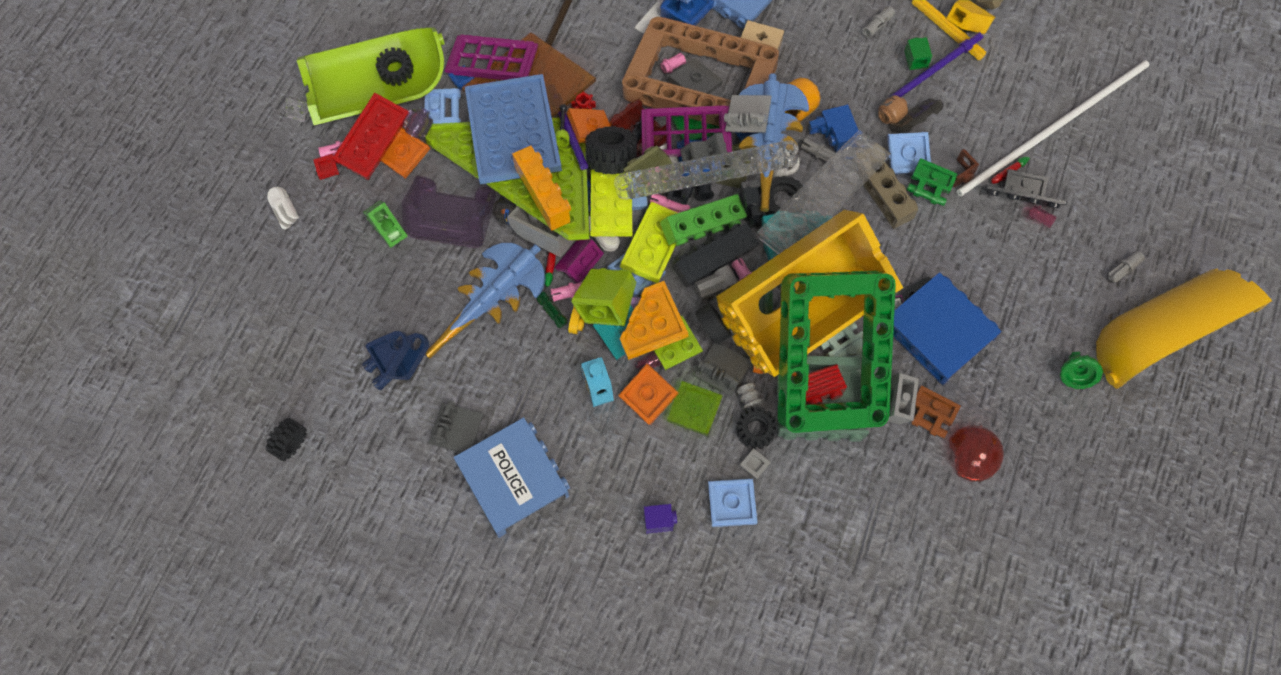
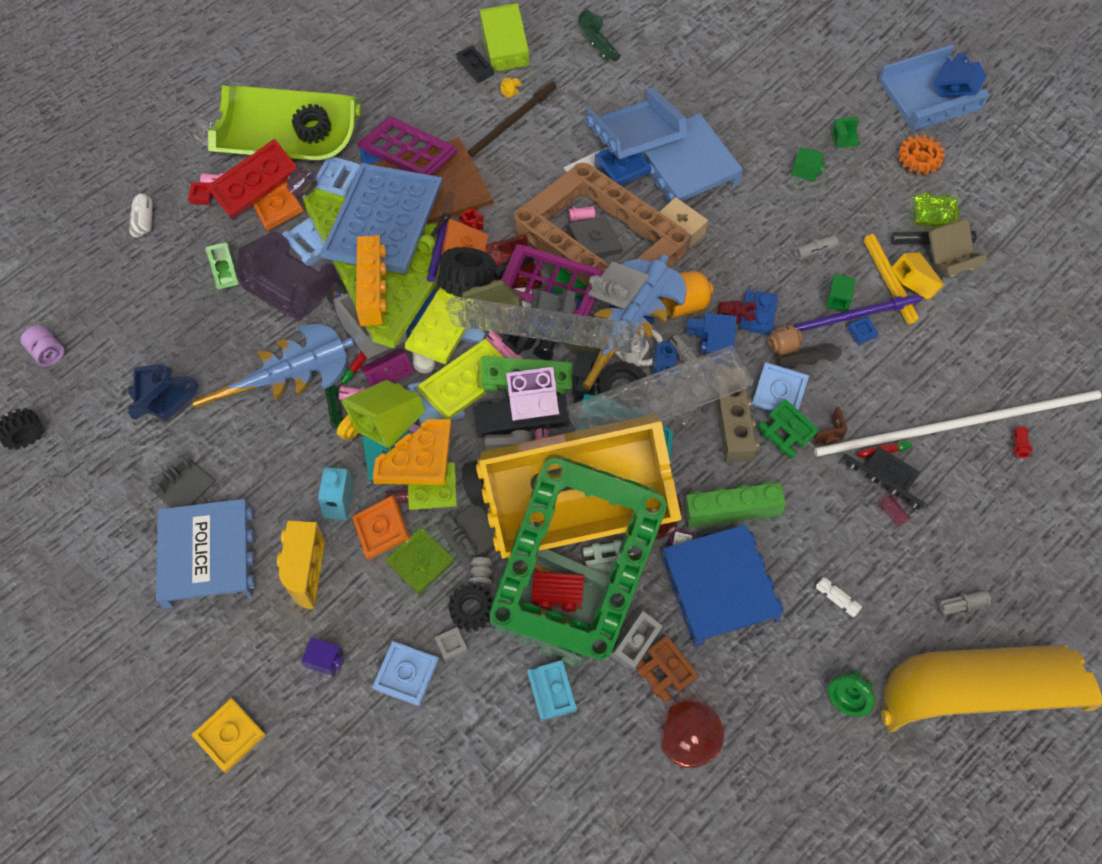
camera: 25 degrees right, 5 degrees down
none -> lavender wheel [21,325,64,367]
none -> yellow plate [191,698,267,773]
none -> yellow brick [277,521,326,609]
none -> light blue plate [280,217,324,266]
none -> lavender brick [506,367,559,421]
none -> medium azure plate [527,660,577,722]
none -> blue plate [652,341,677,386]
none -> bright green brick [683,482,786,528]
none -> dark red plate [718,301,757,324]
none -> blue plate [739,289,778,335]
none -> white axle [816,577,862,617]
none -> blue tile [847,316,879,345]
none -> red pin [1012,427,1033,458]

